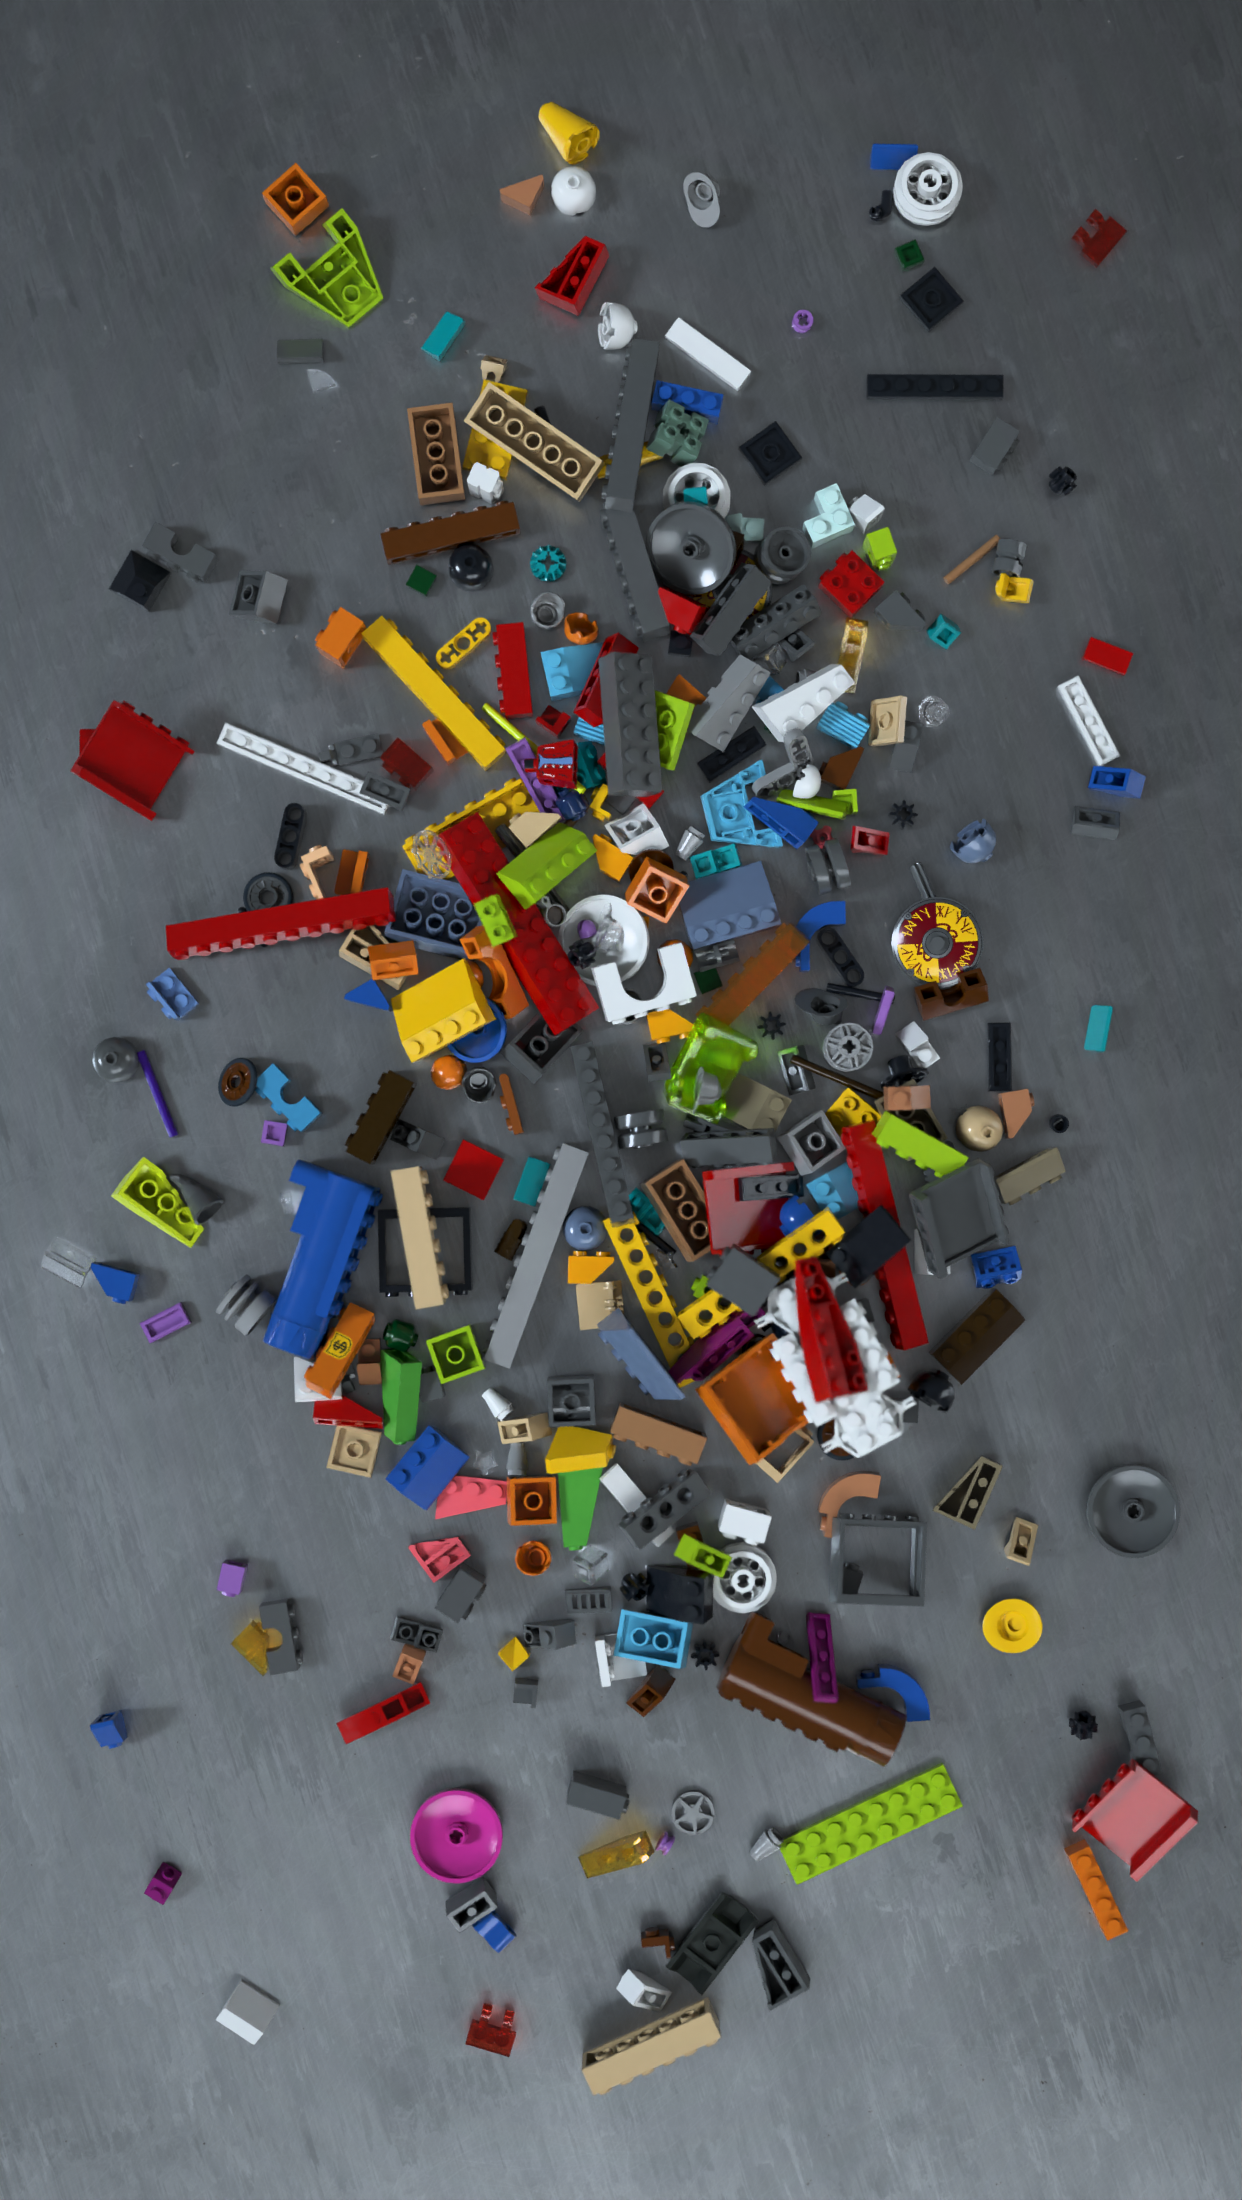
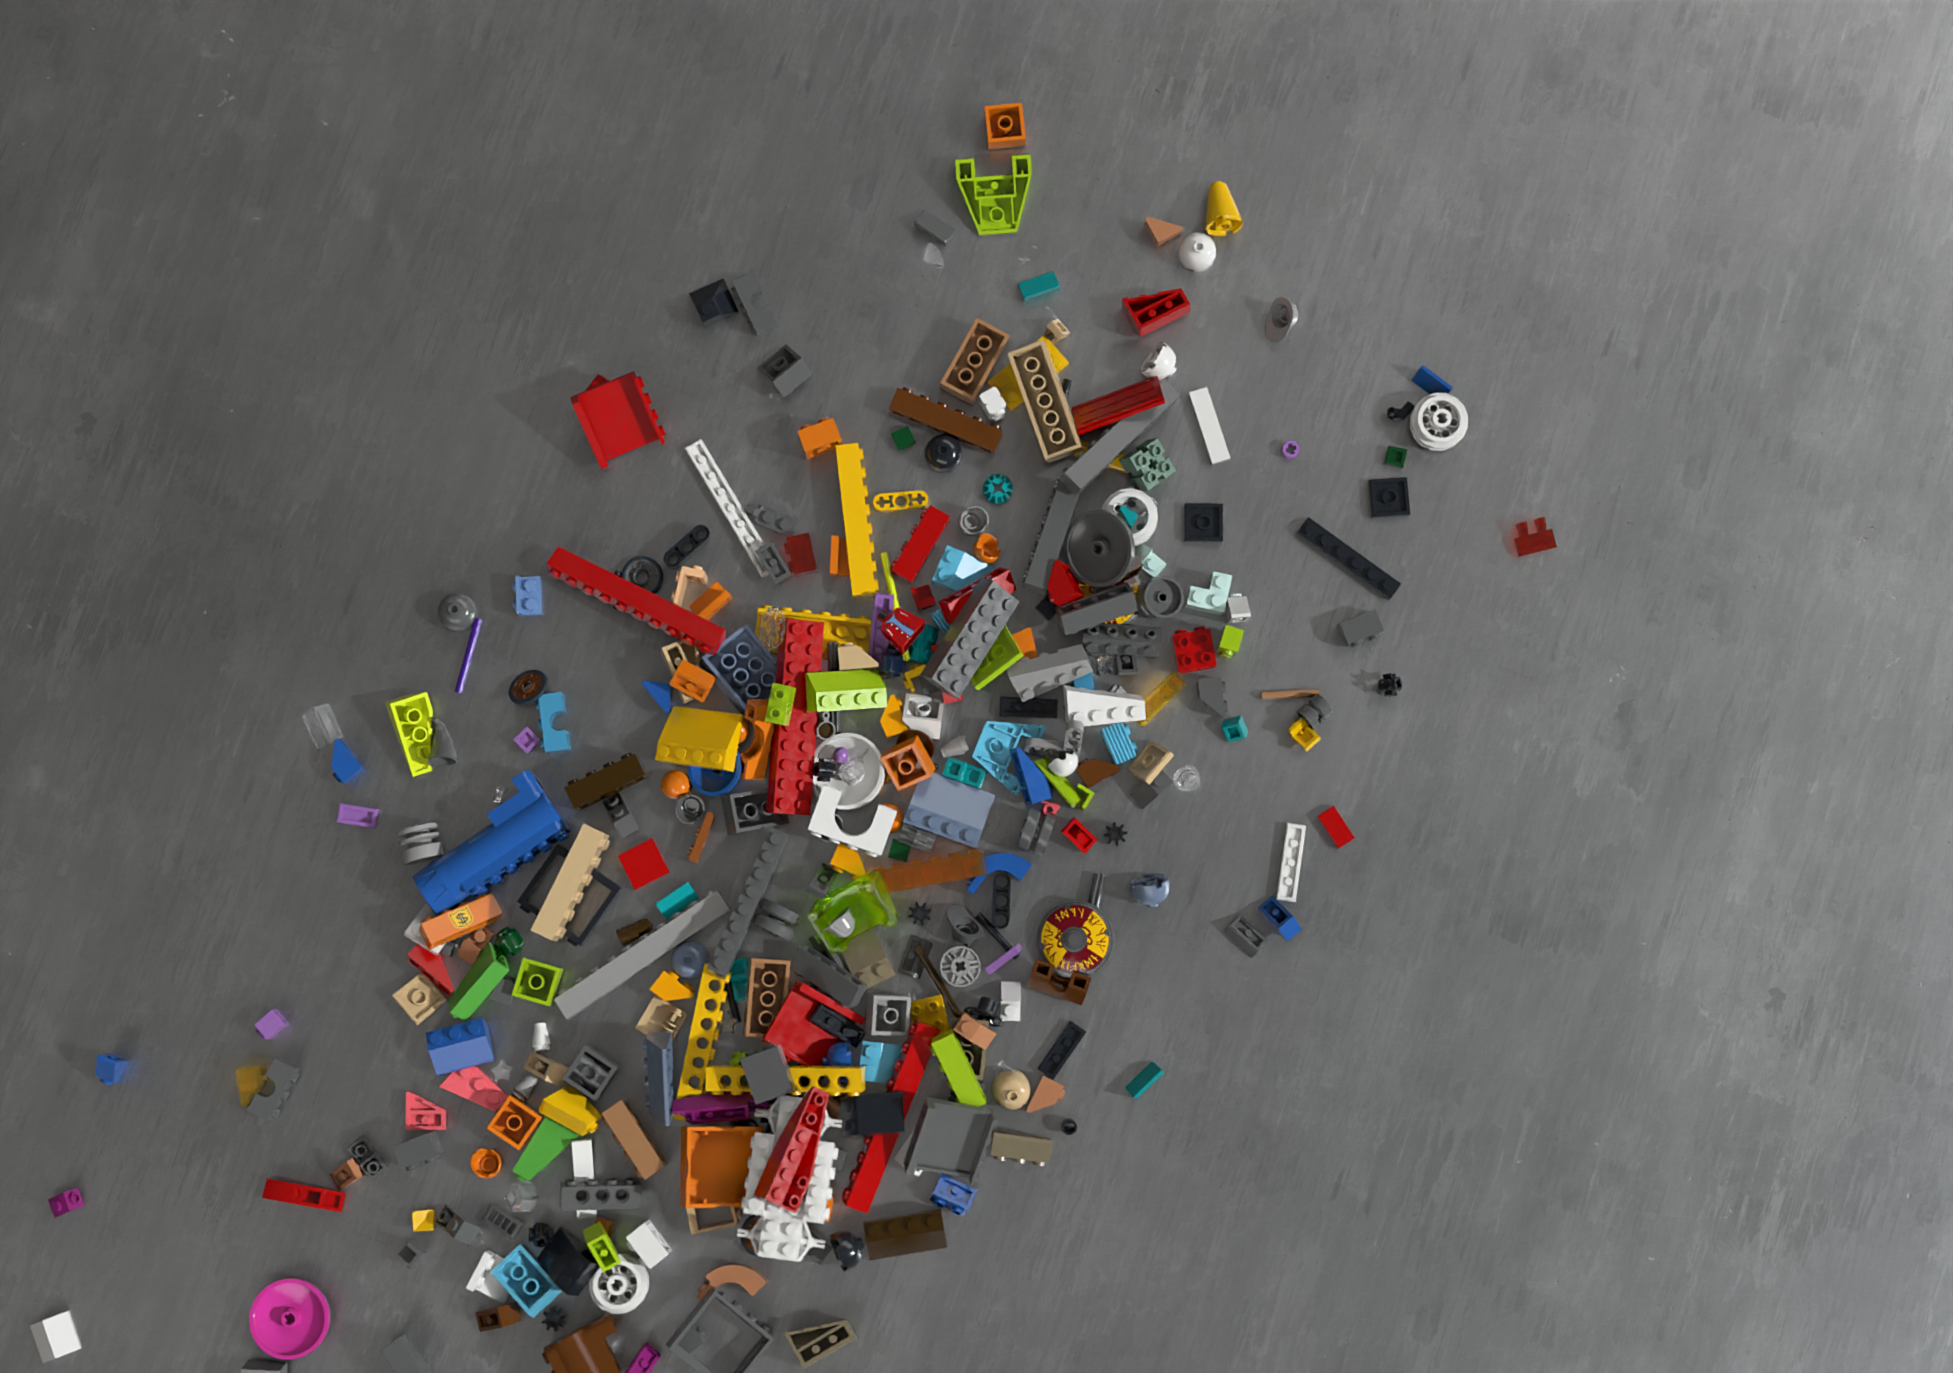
camera: 30 degrees right, 5 degrees down
blue brick [651,380,724,424] -> none
none -> red piece [1072,376,1166,435]

